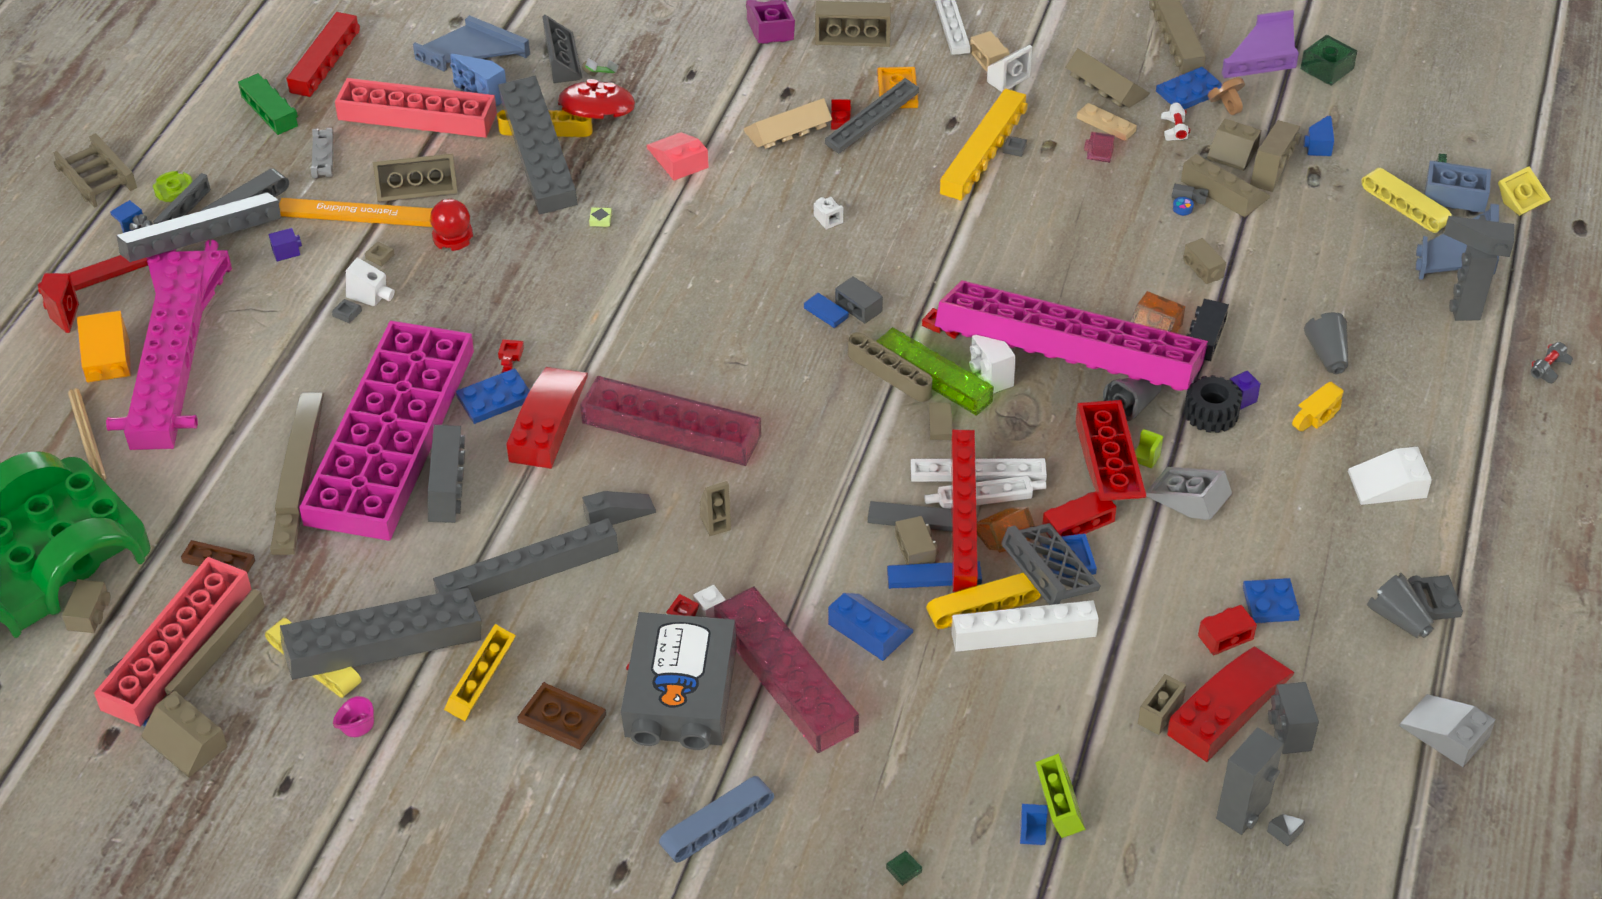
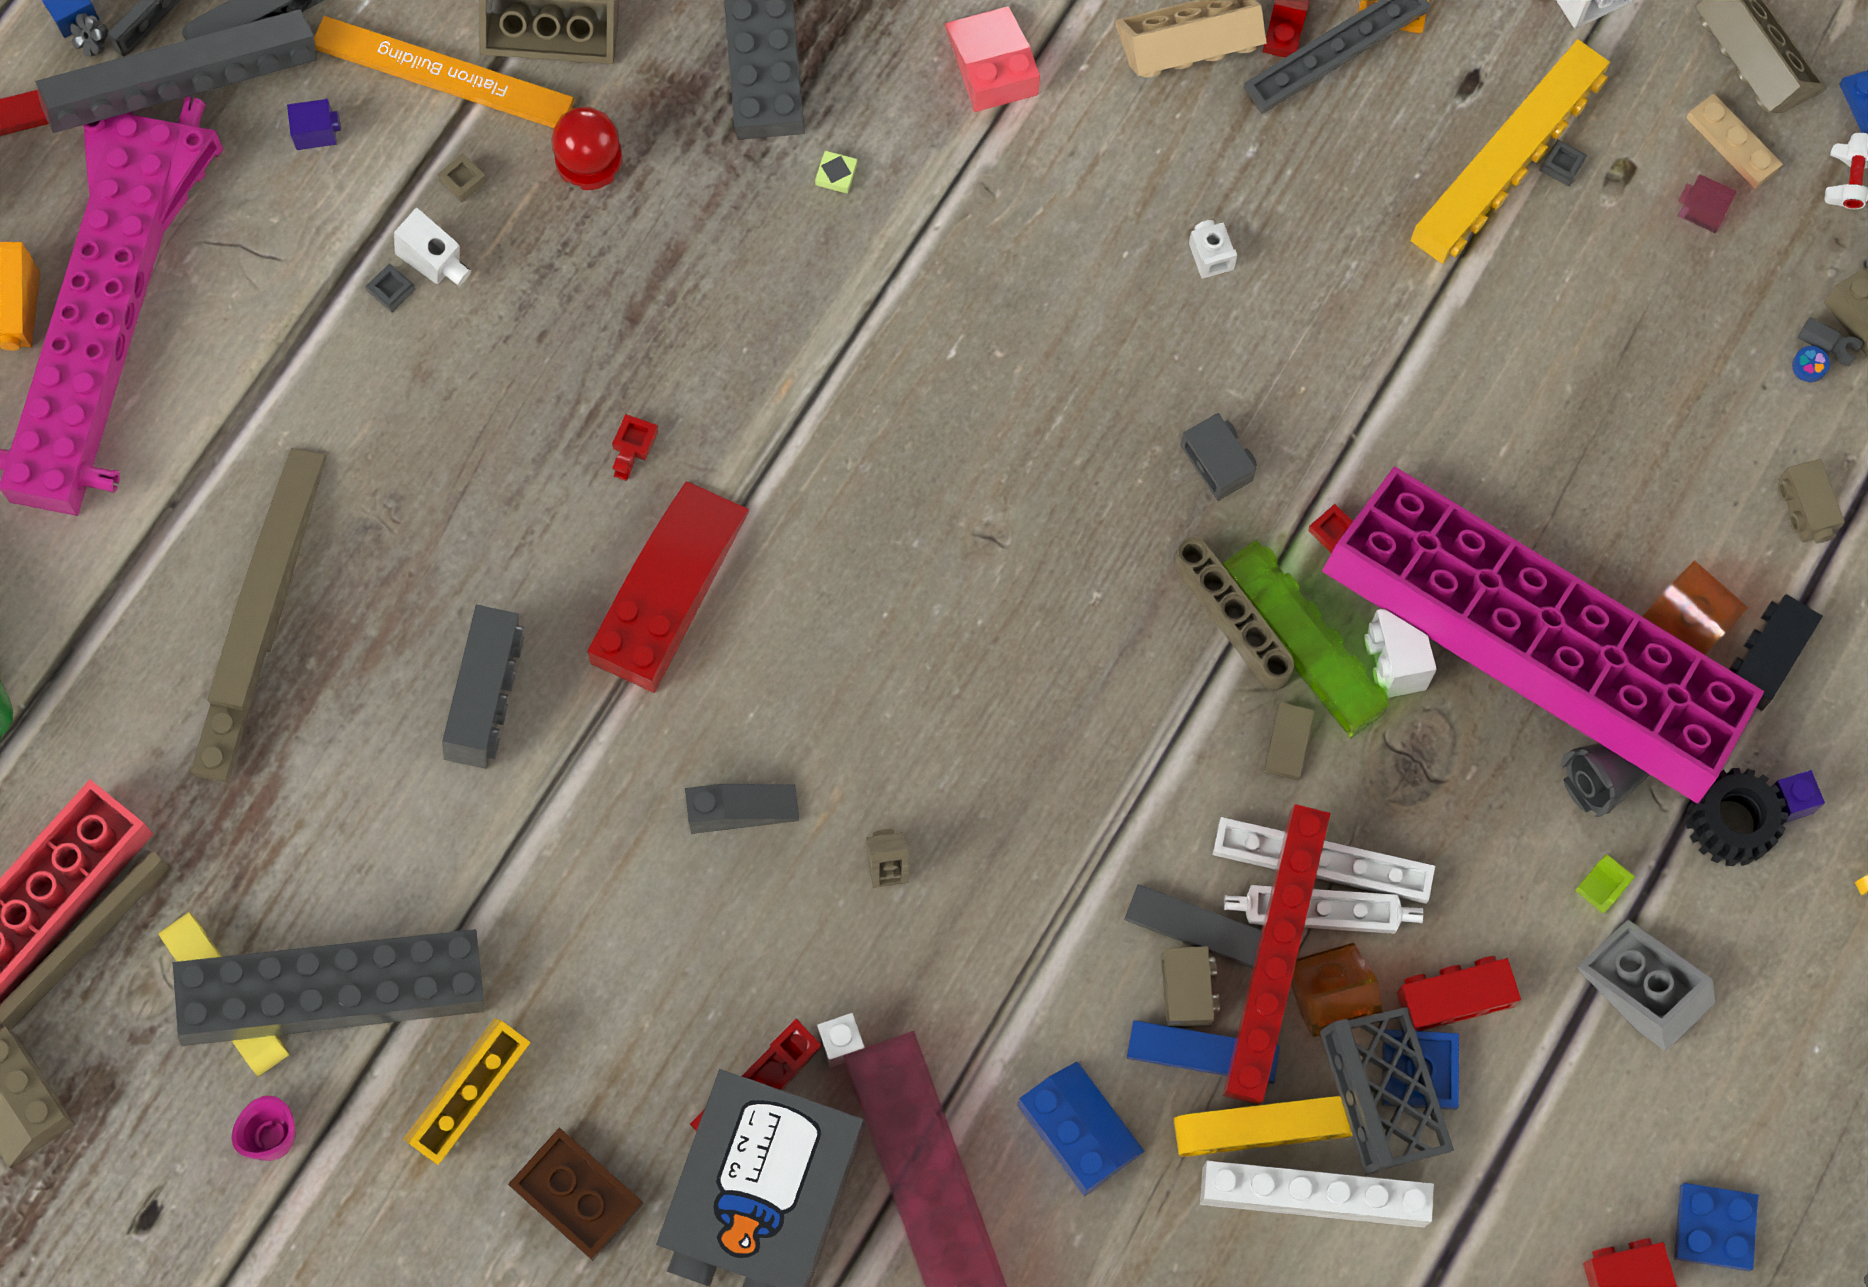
camera: 10 degrees right, 25 degrees up
reddish brown plate [181,540,256,574] -> none
dark pink brick [299,321,474,541] -> none
dark grey brick [433,518,619,602] -> none
blue plate [456,368,530,424] -> none
clear pink brick [580,376,762,466] -> none
blue tile [804,293,849,328] -> none
red slope [1076,400,1146,501] -> none

